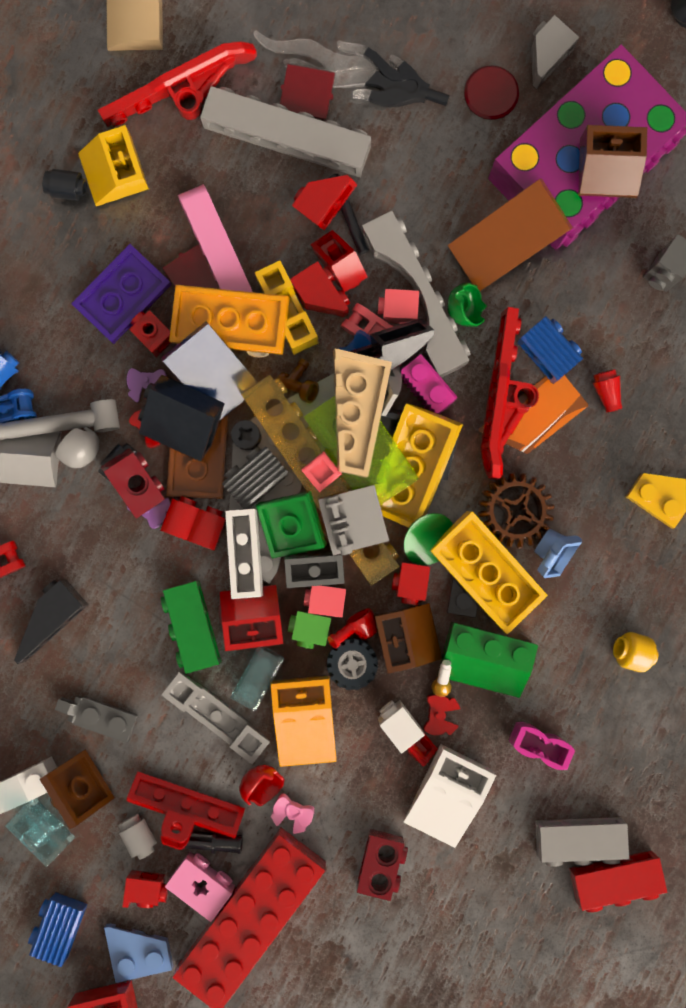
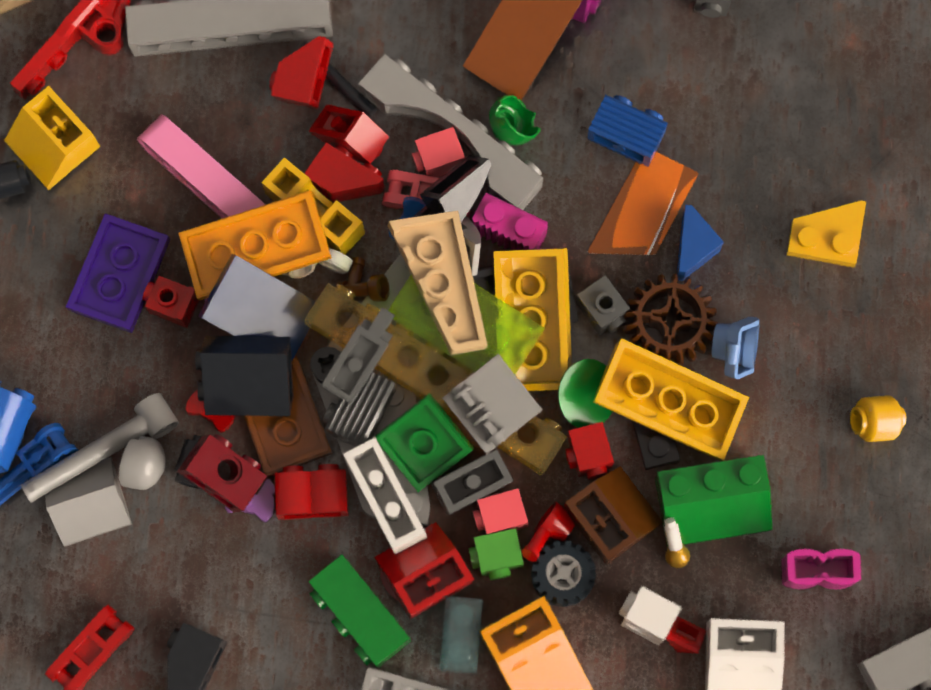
camera: 20 degrees left, 10 degrees down
medium lavender piece [127,368,167,402] -> none
dark red piece [163,244,220,289] -> none
coral tile [301,451,342,492] -> none
red piece [423,694,460,735] -> none
red piece [480,307,539,480] -> none
red cone [592,369,622,413] -> none
none -> white tile [318,248,353,274]
none -> dark grey hinge [321,307,395,405]
none -> dark grey brick [576,275,630,336]
none -> blue slope [677,205,724,281]

